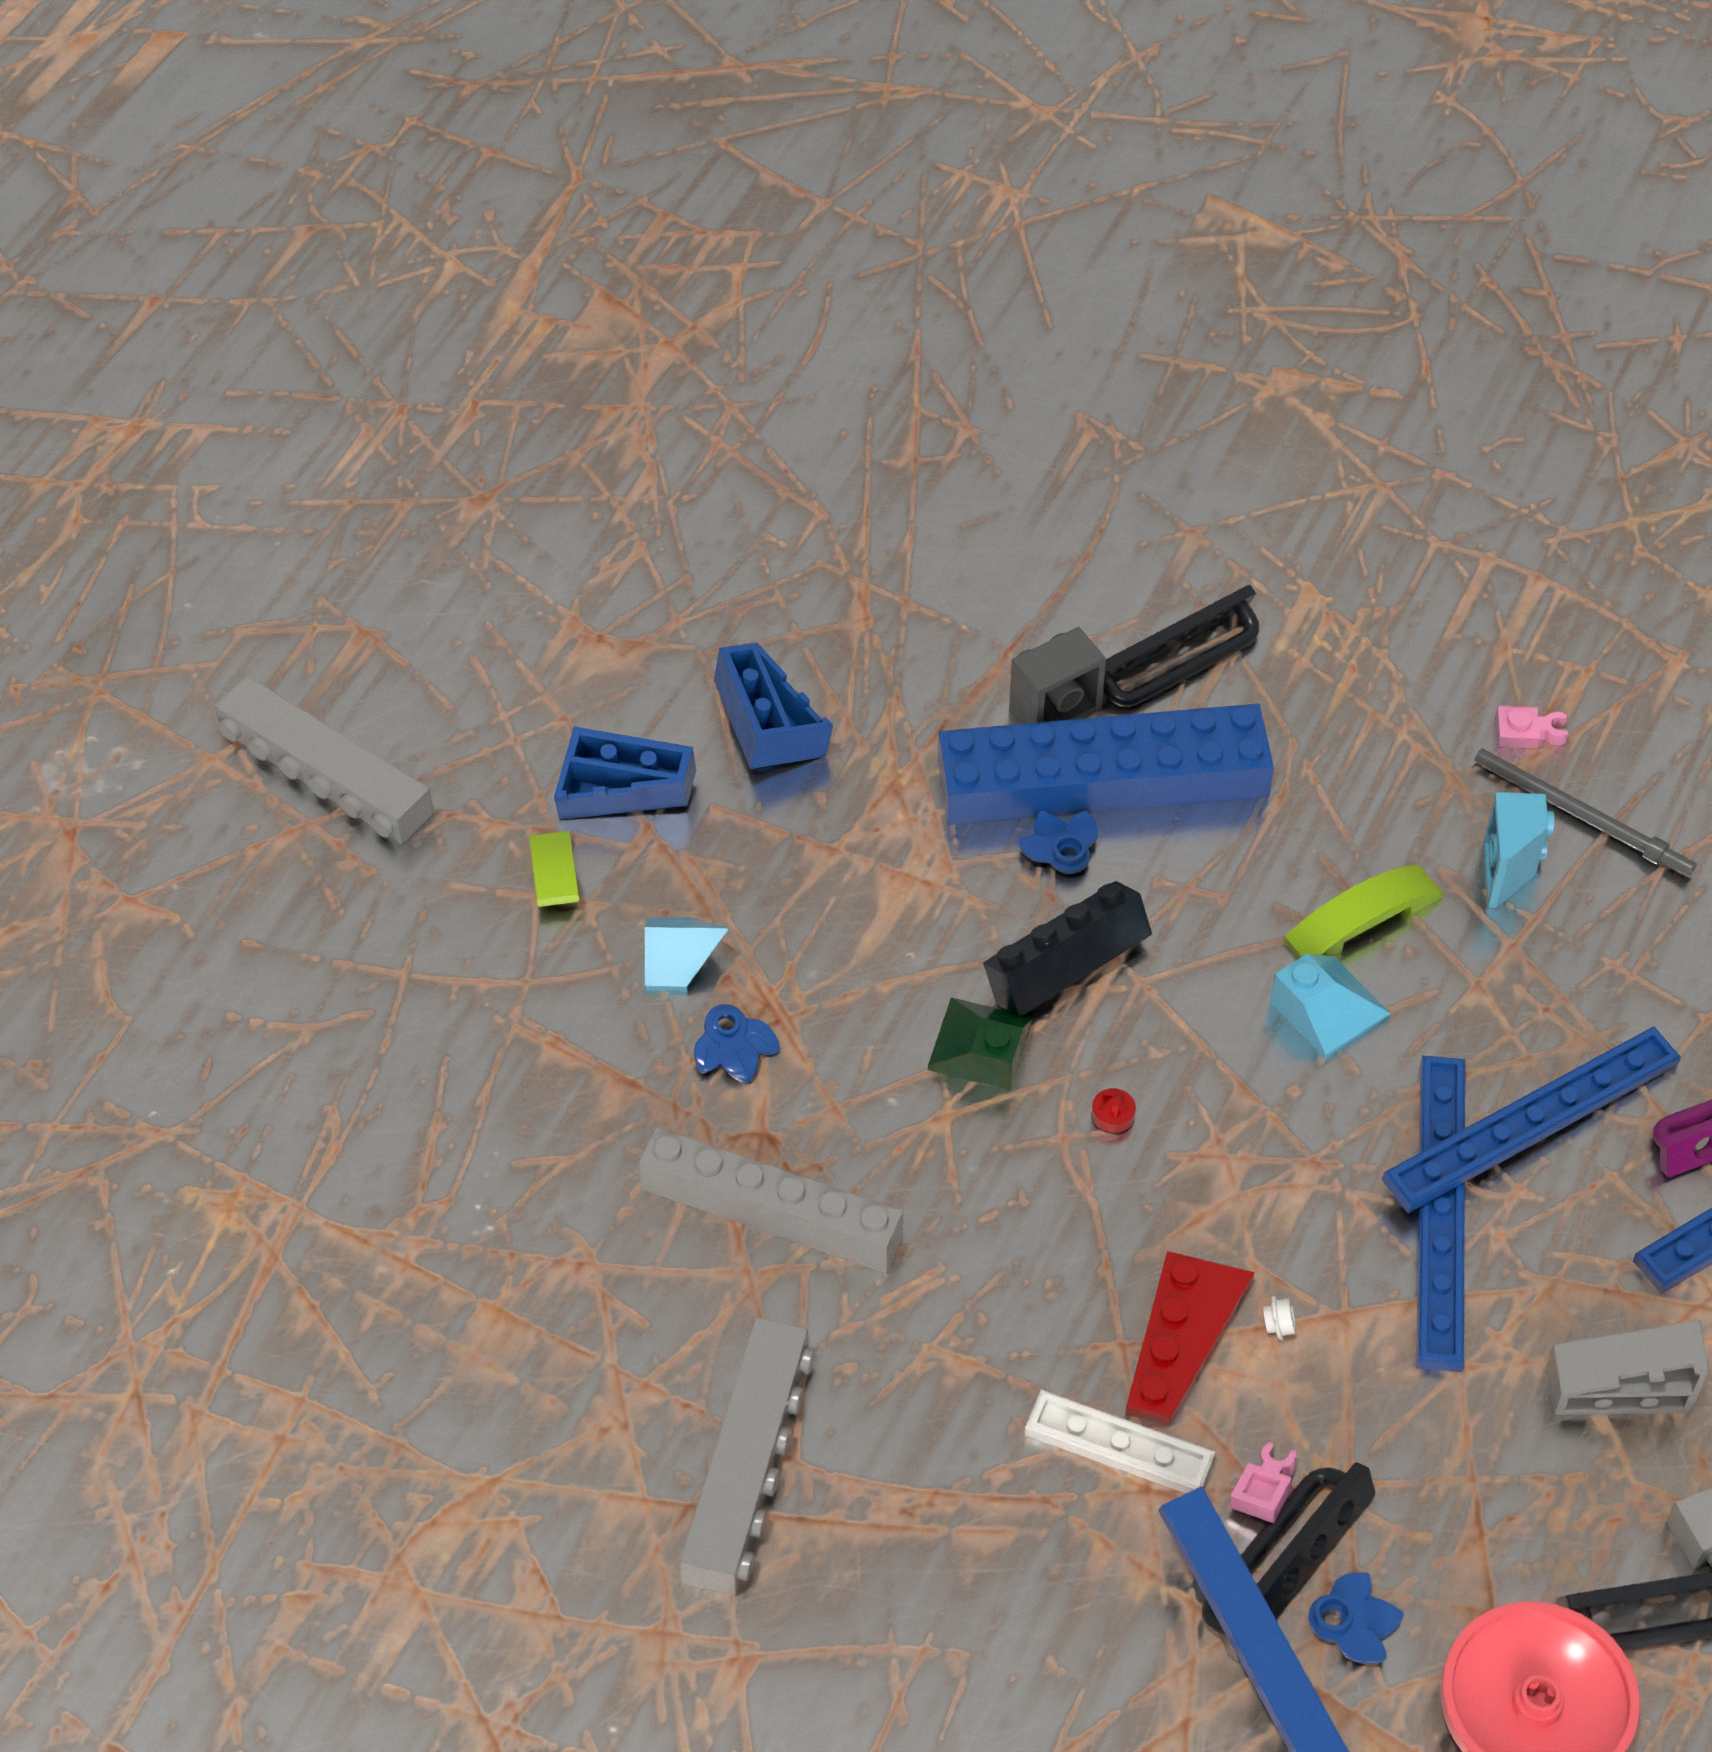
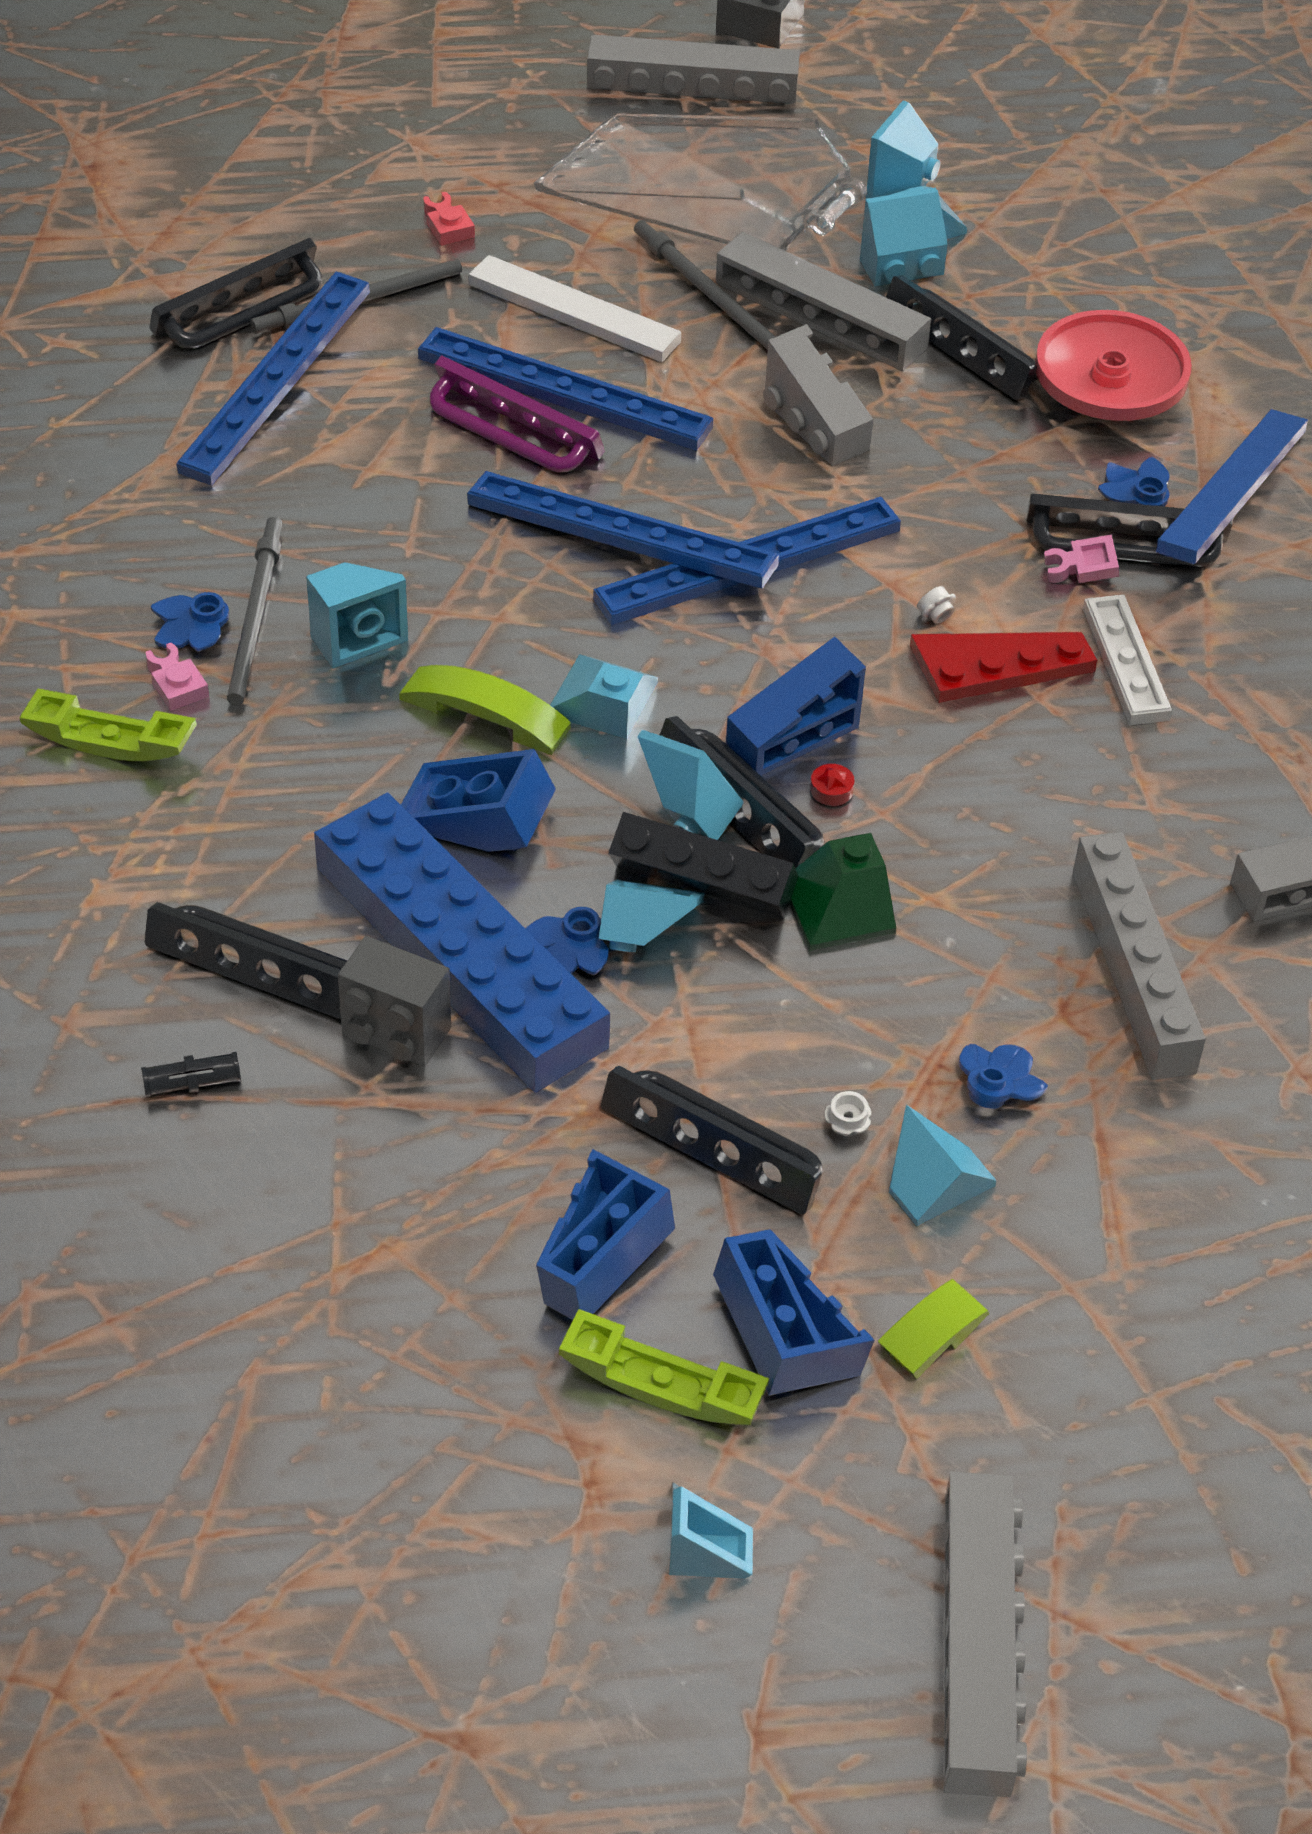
camera: 125 degrees left, 5 degrees down
none -> lime slope [19,688,197,761]
none -> black pin [141,1052,241,1097]
none -> blue plate [151,592,229,651]
none -> blue slope [401,749,556,851]
none -> lime slope [559,1309,769,1425]
none -> medium azure slope [599,880,705,952]
none -> black piece [601,1066,823,1215]
none -> medium azure slope [637,729,744,840]
none -> black piece [659,716,825,868]
none -> medium azure slope [669,1482,753,1579]
none -> blue wedge [726,636,866,776]
none -> white plate [824,1091,872,1136]

